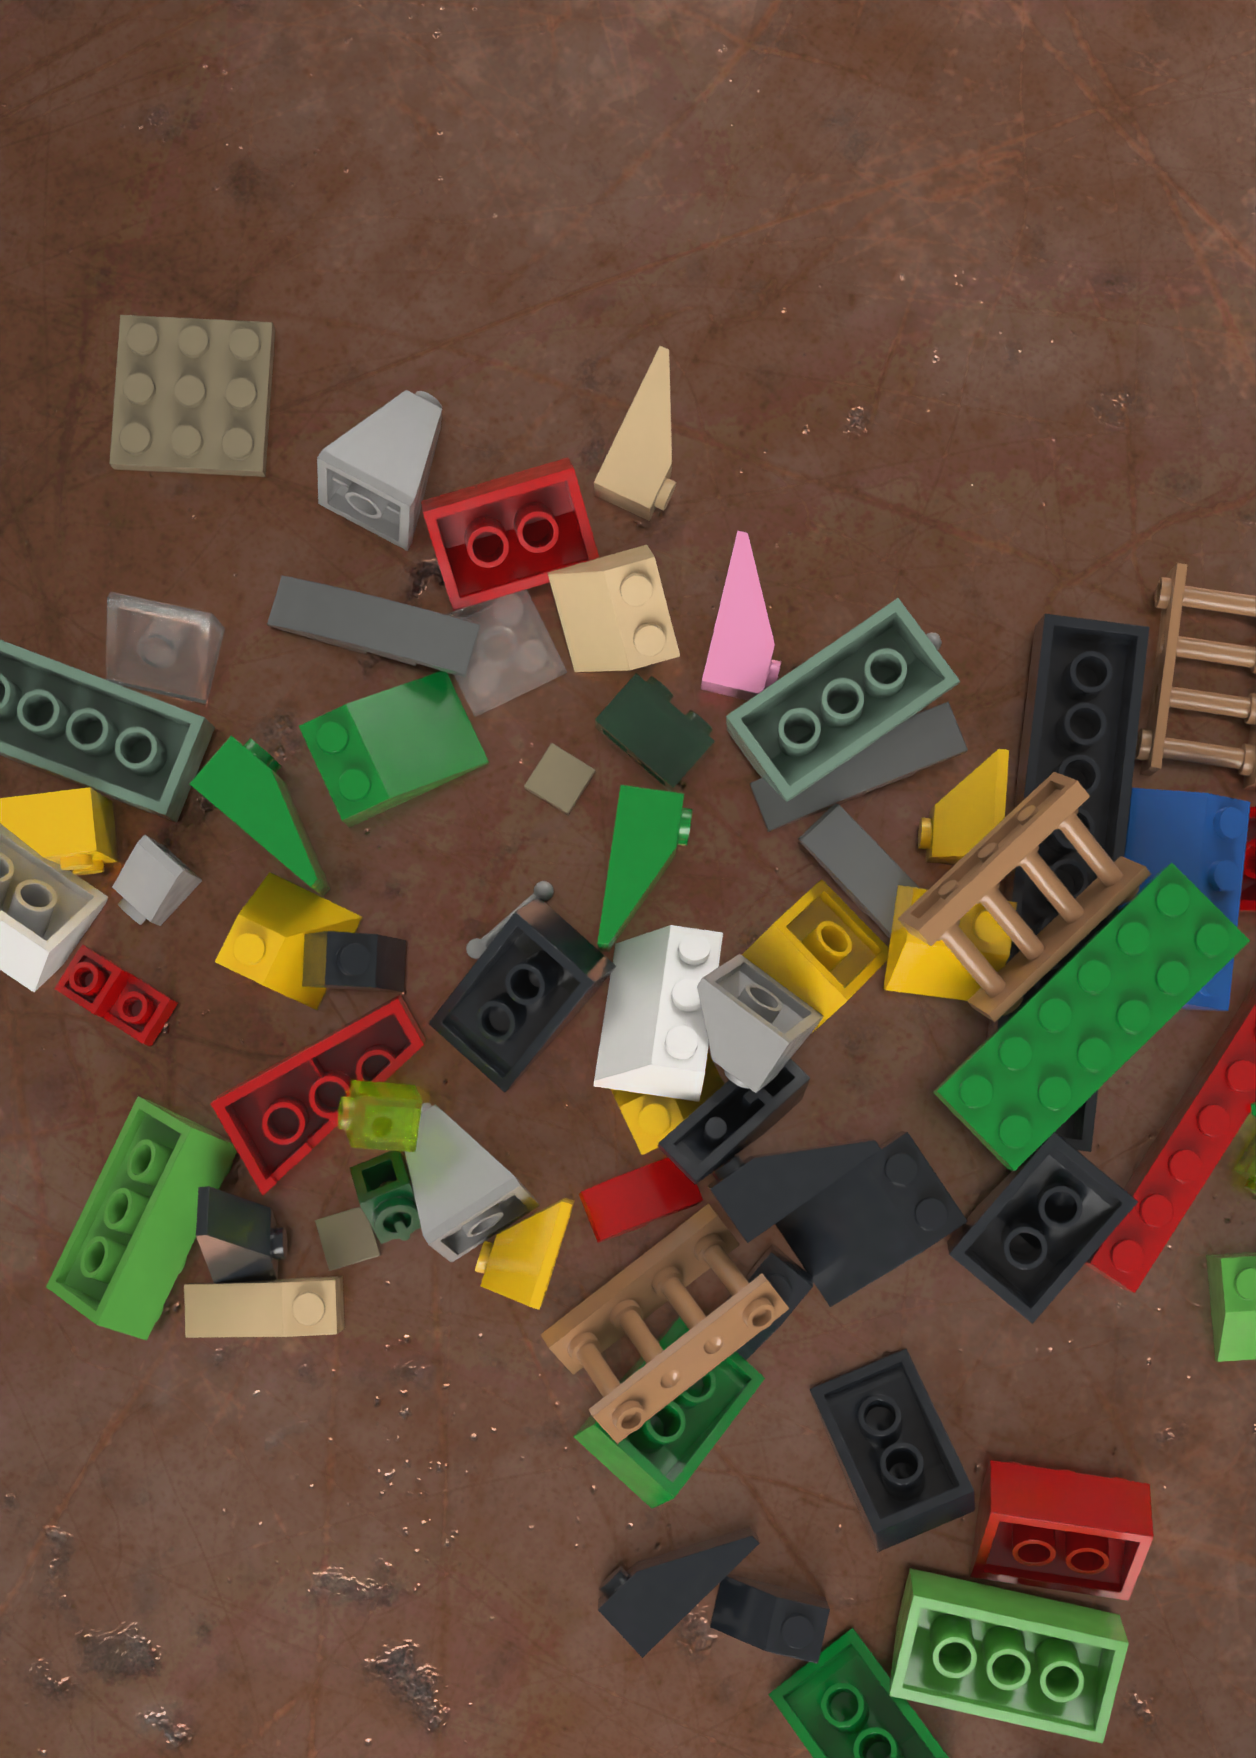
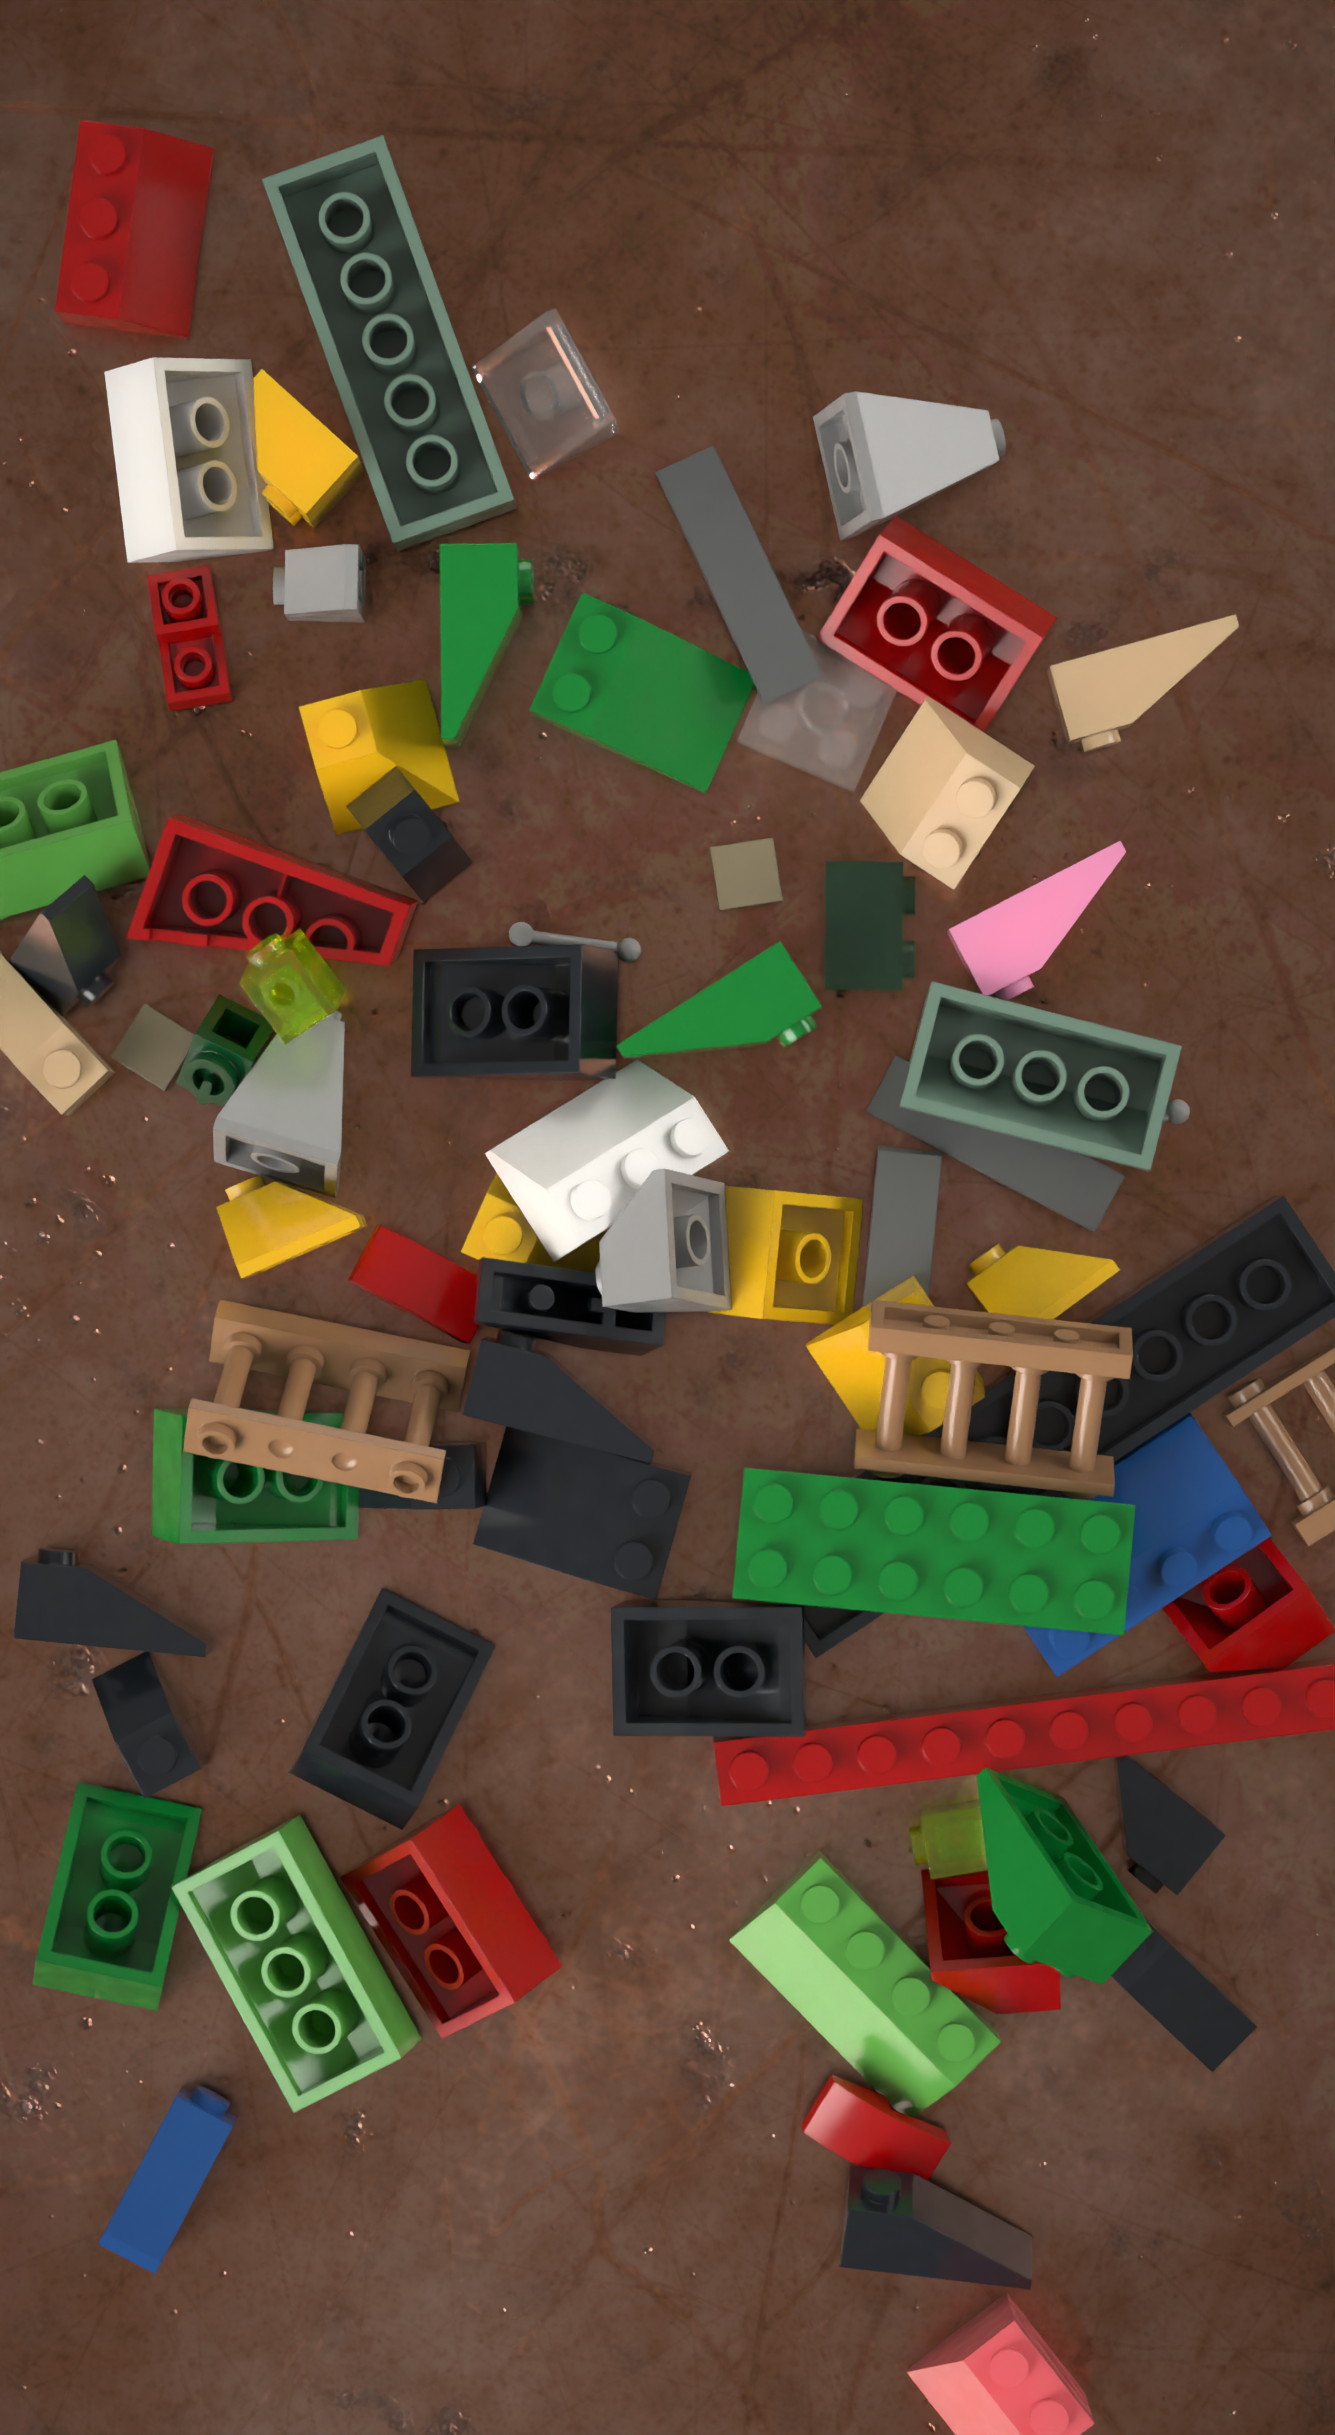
camera: 45 degrees right, 5 degrees up
dark tan plate [109,315,275,477] -> none

